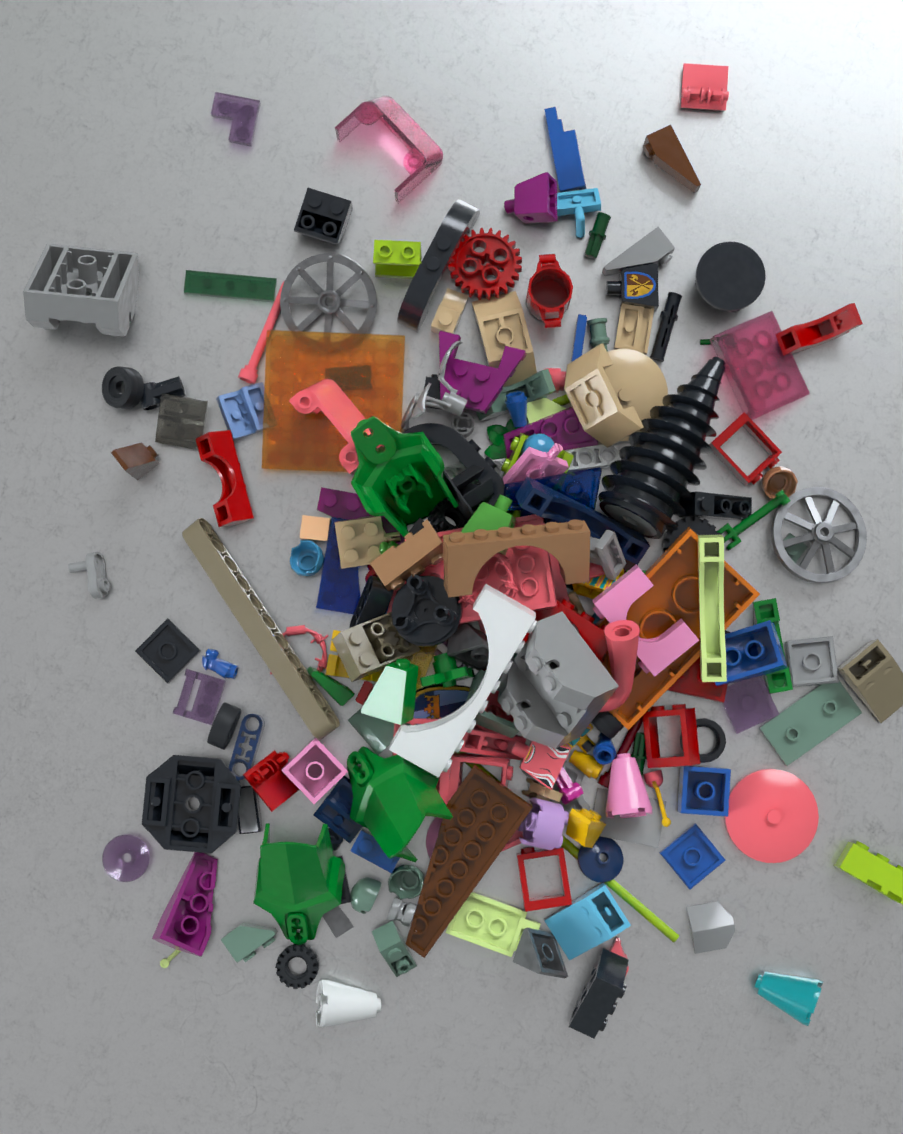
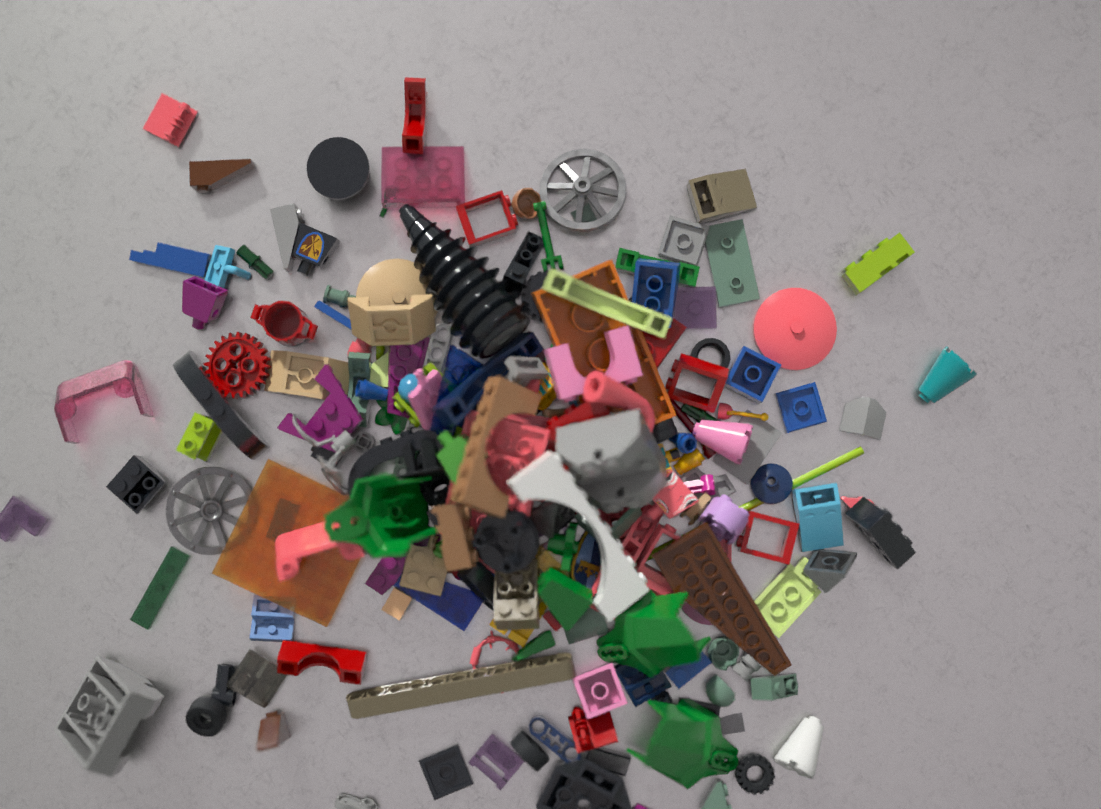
camera: 60 degrees left, 0 degrees up
blue arm [202,649,238,679] -> none
coral piece [238,282,284,384] -> none
dark azure hair [290,540,324,576] -> none
tan arch [431,288,469,334] -> none
yellow slope [566,808,607,848] -> none
tan plate [614,303,654,355] -> none
black pin [650,292,682,362] -> none

